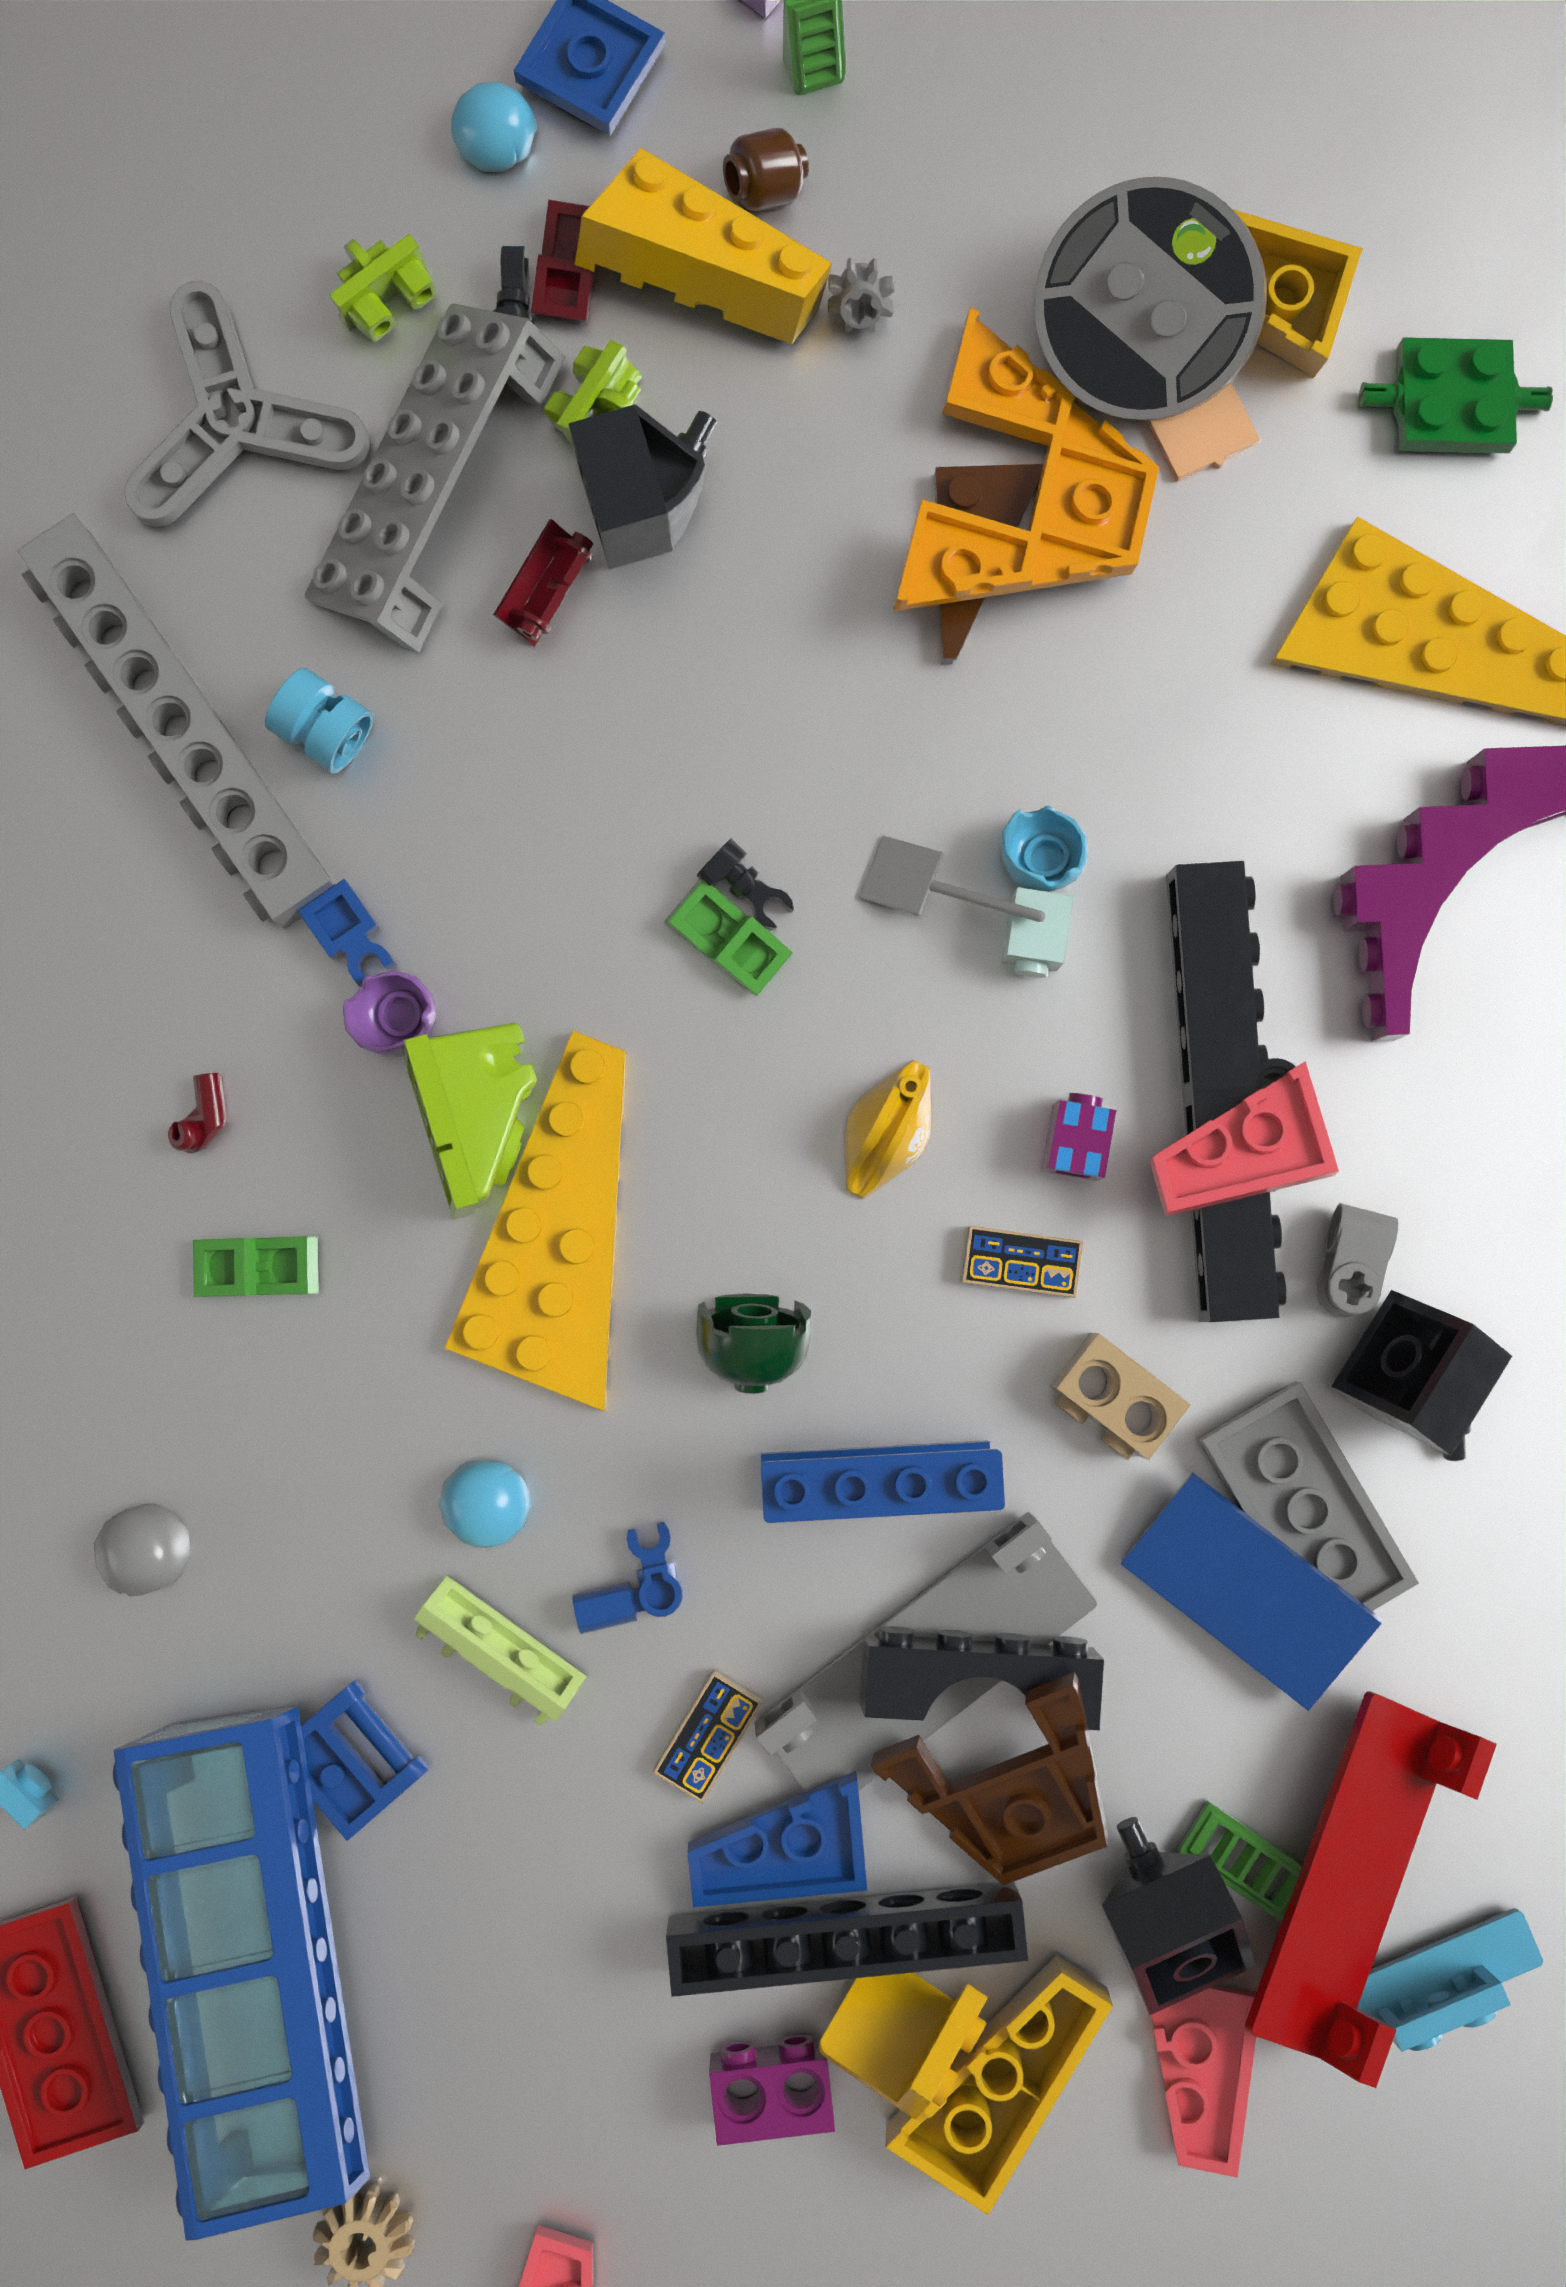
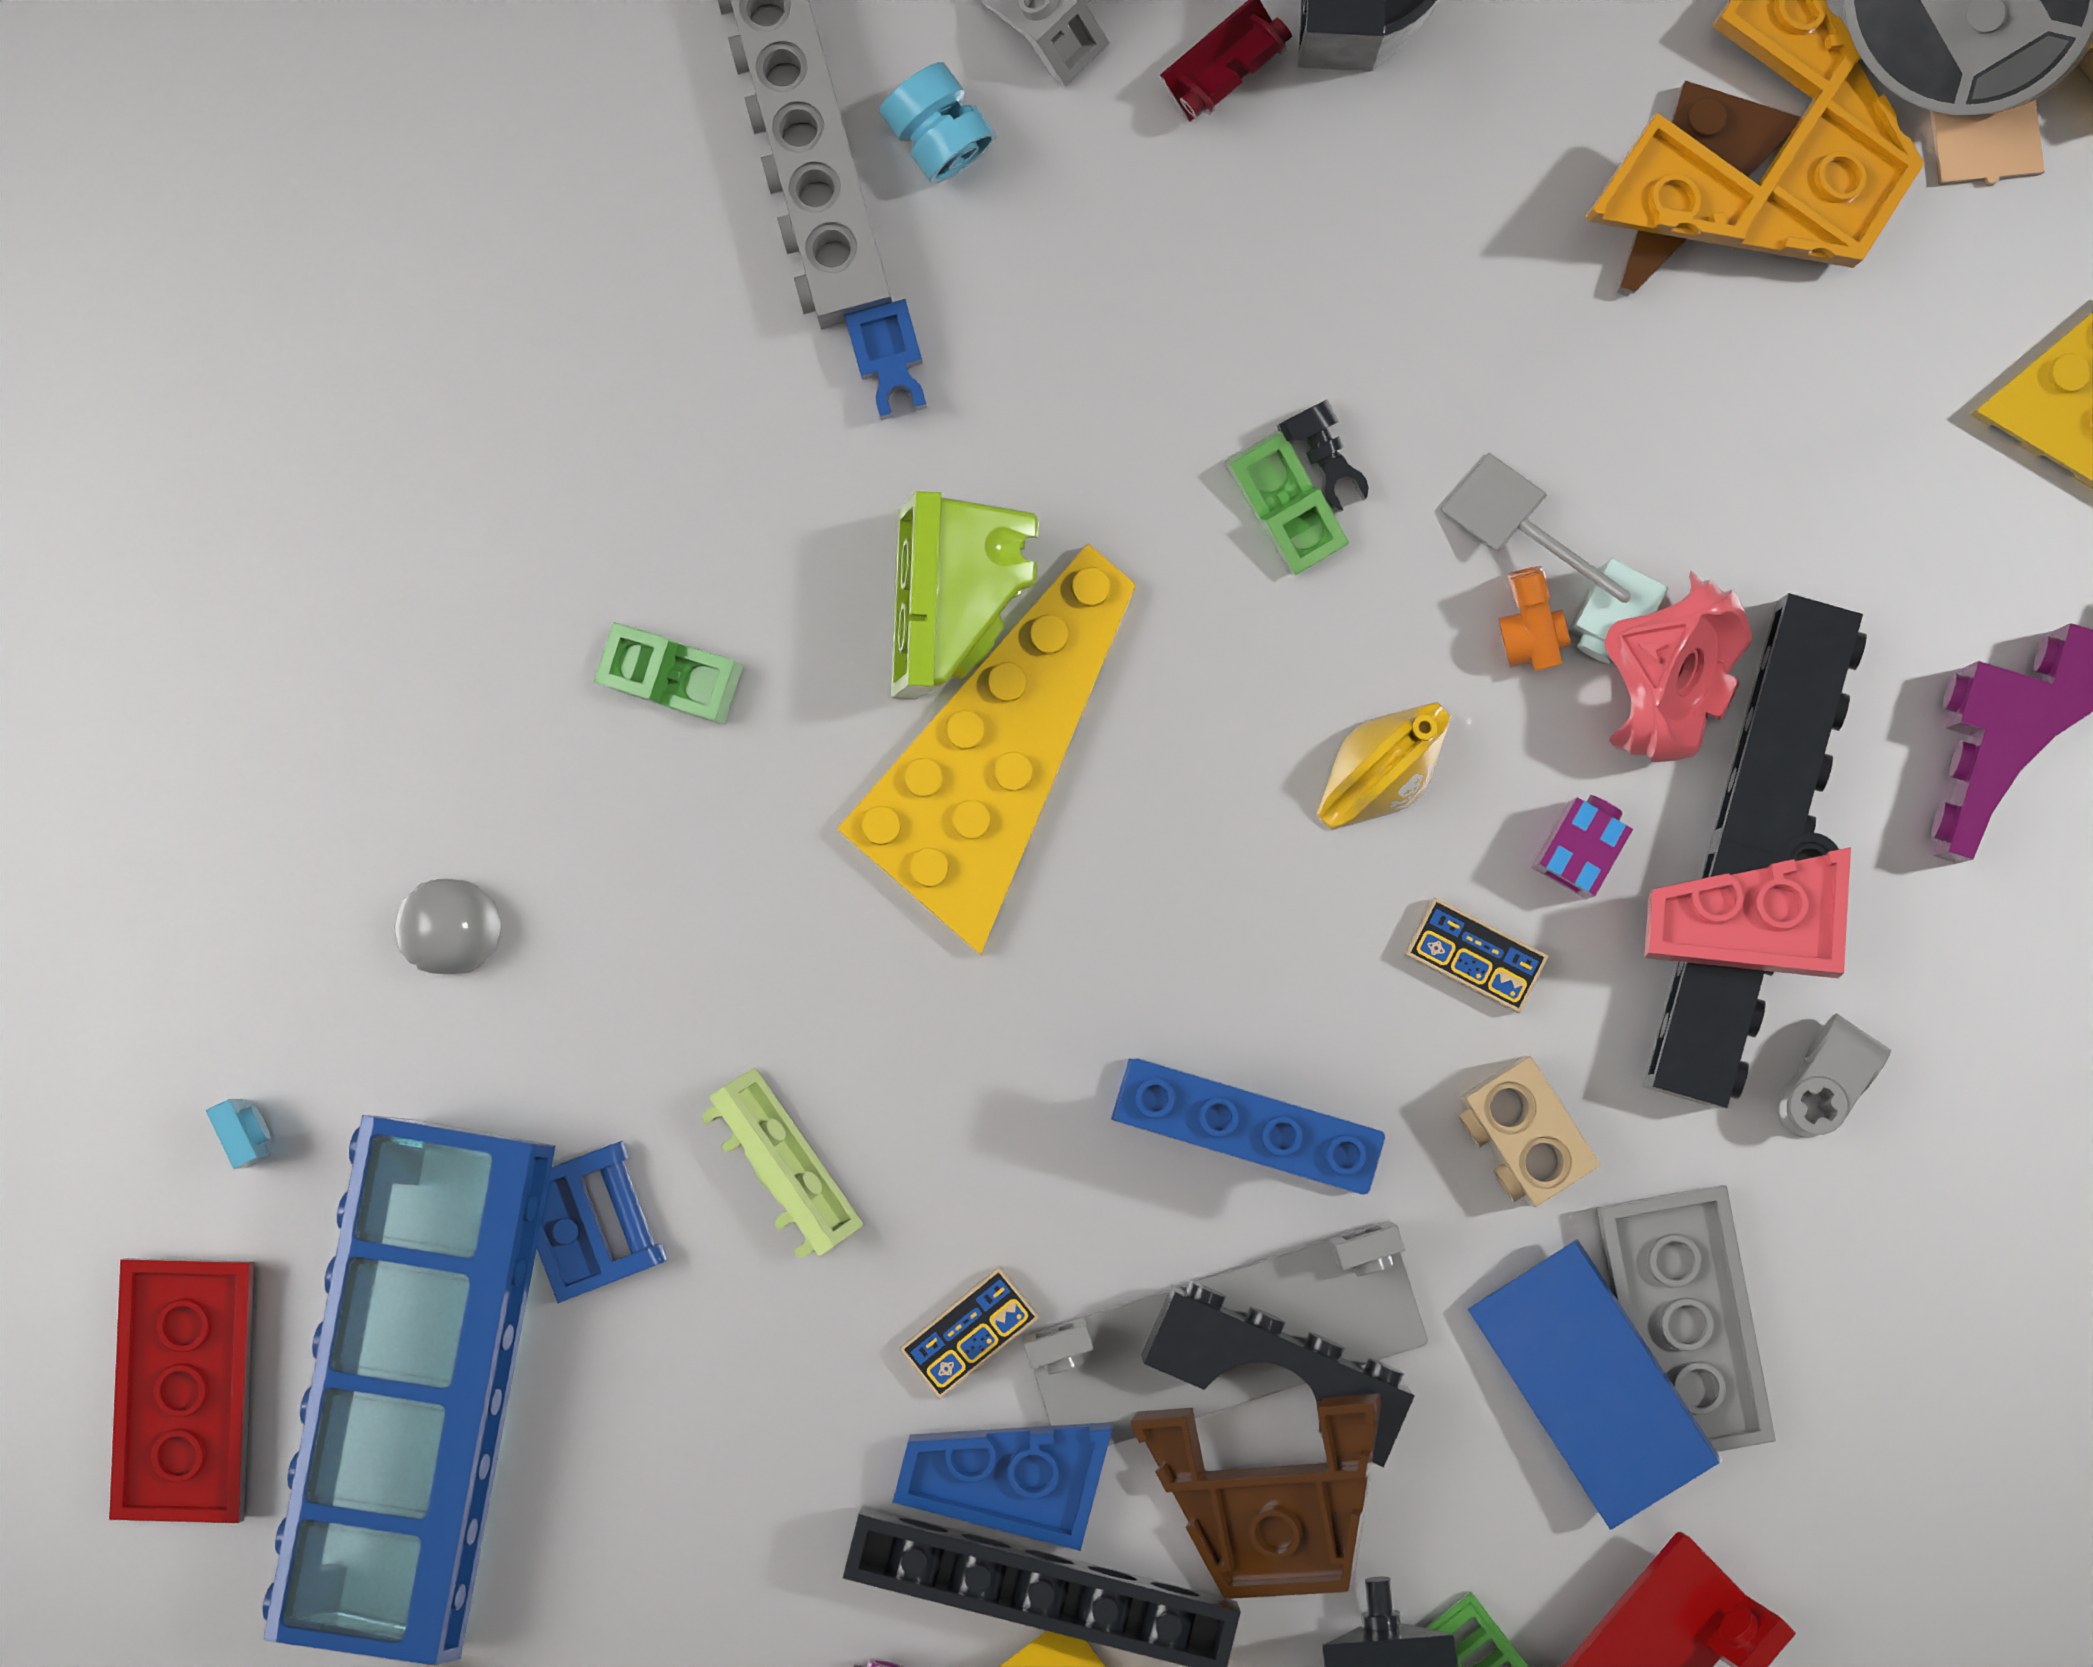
camera: 25 degrees right, 0 degrees up
dark red arm [168,1073,227,1153] -> none
medium lavender hair [343,970,437,1057] -> none
medium azure hair [438,1461,531,1548] -> none
blue bar [572,1522,683,1634] -> none
dark green cylinder [696,1293,811,1394] -> none
medium azure hair [1002,806,1088,892] -> none
black piece [1331,1290,1513,1461] -> none
none -> orange plate [1498,566,1571,671]
none -> coral piece [1604,570,1752,762]

